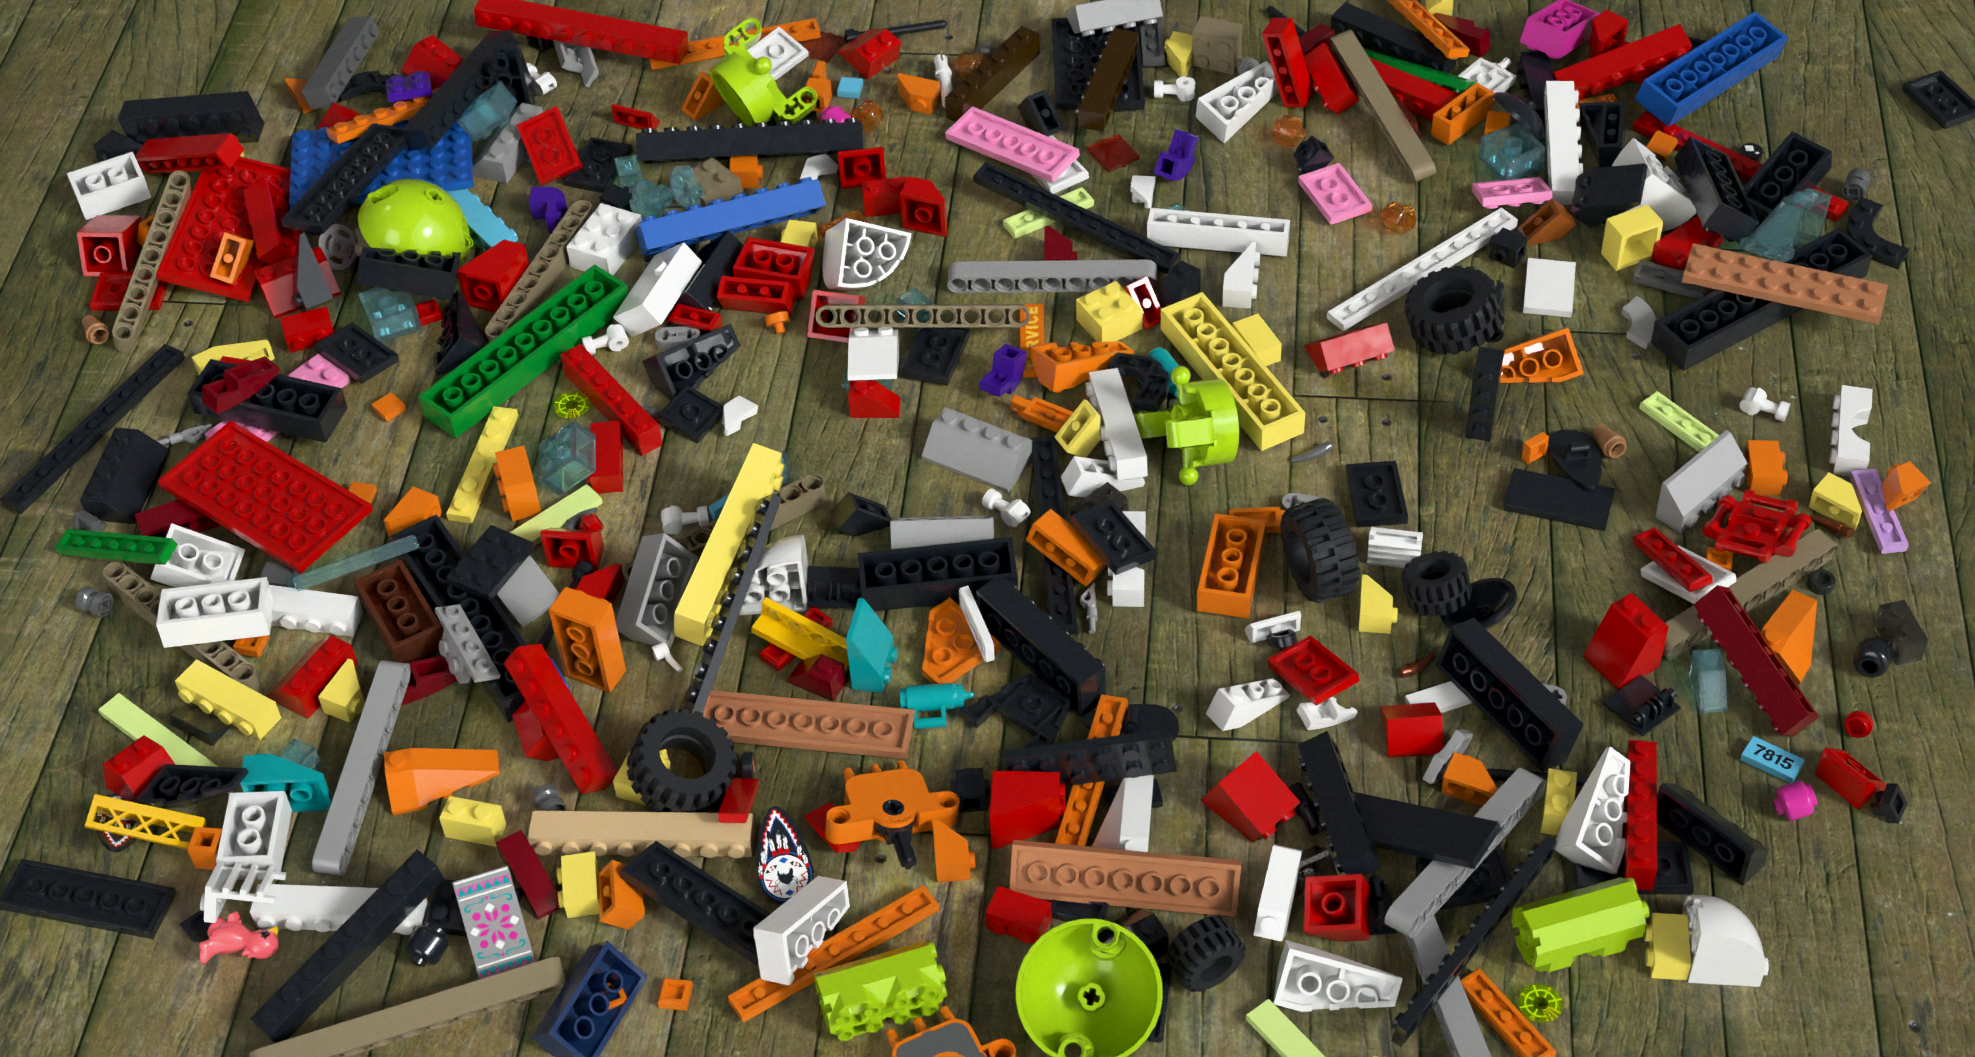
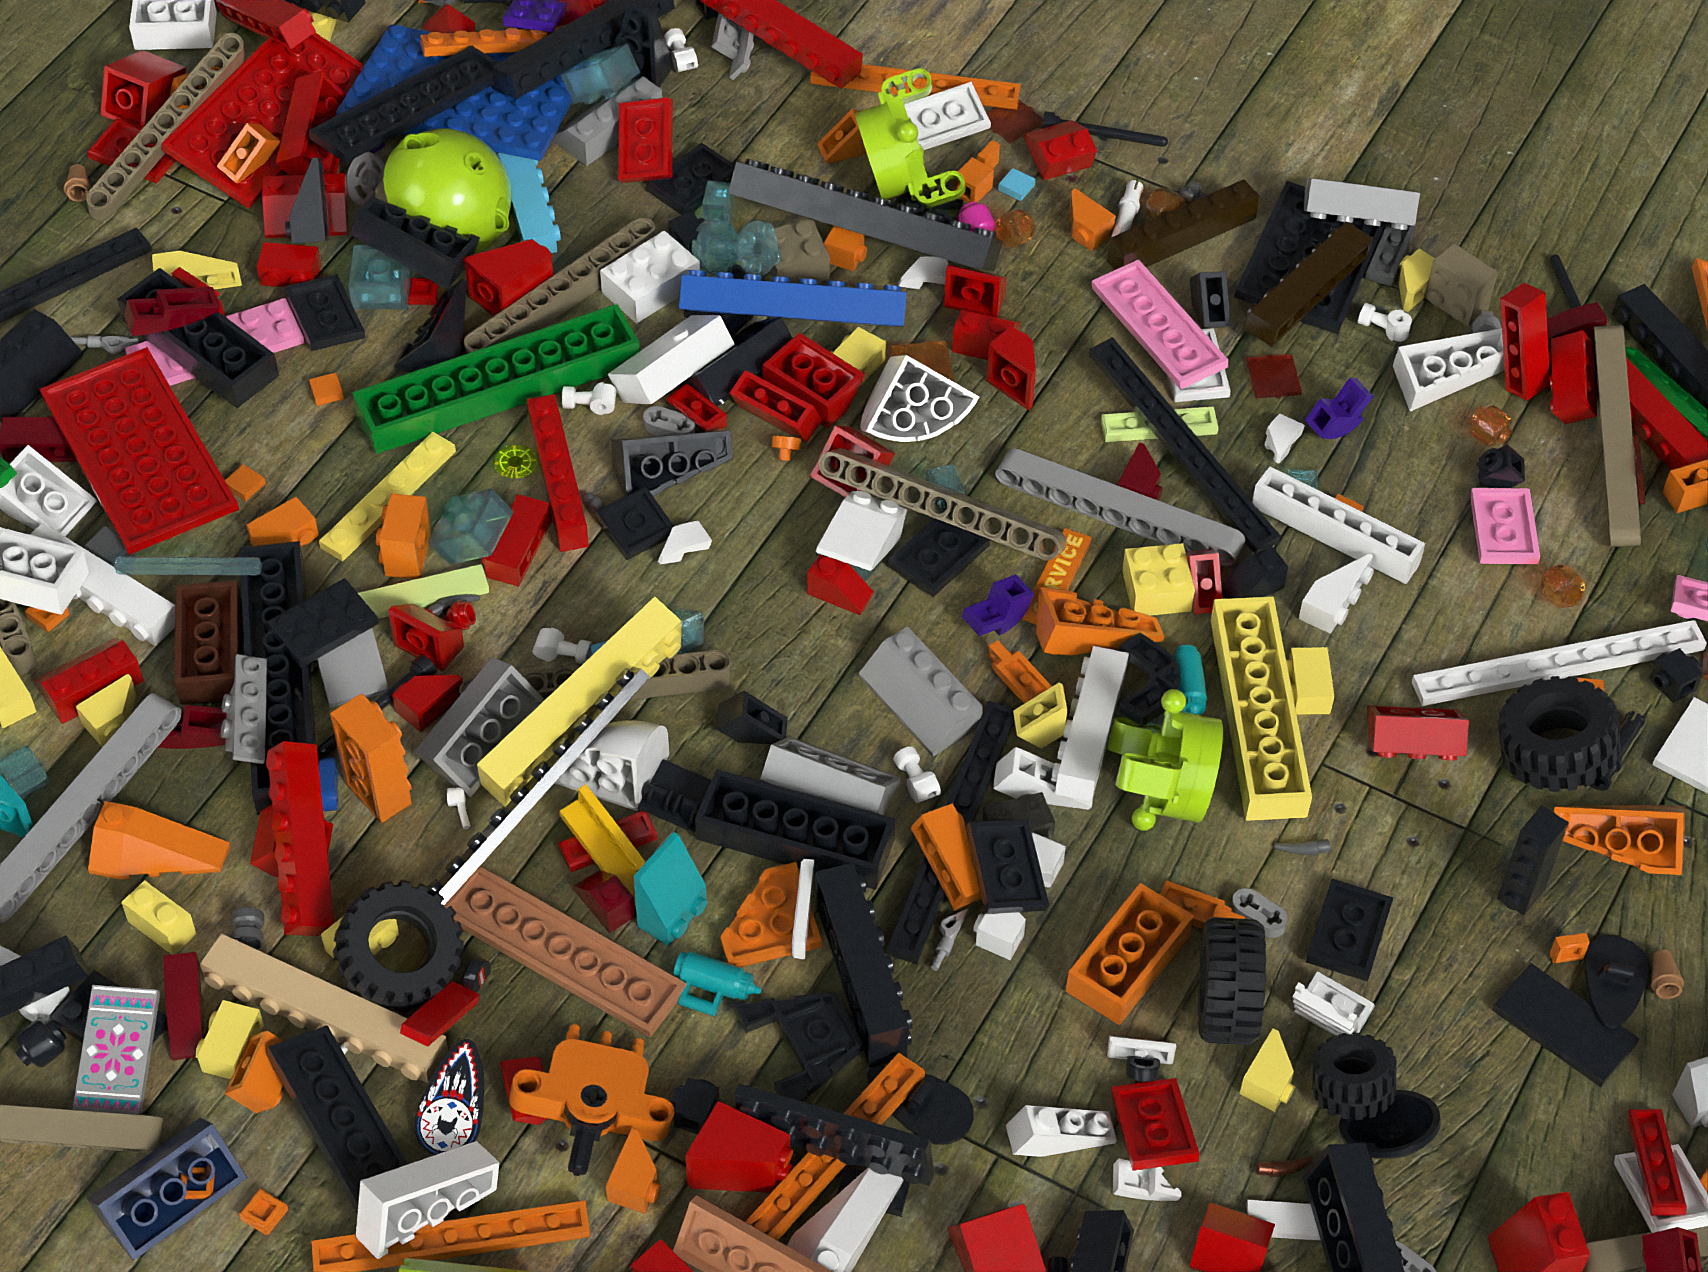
camera: 20 degrees right, 5 degrees up
dark purple brick [529,187,568,234] -> none
red slope [611,104,660,129] -> none

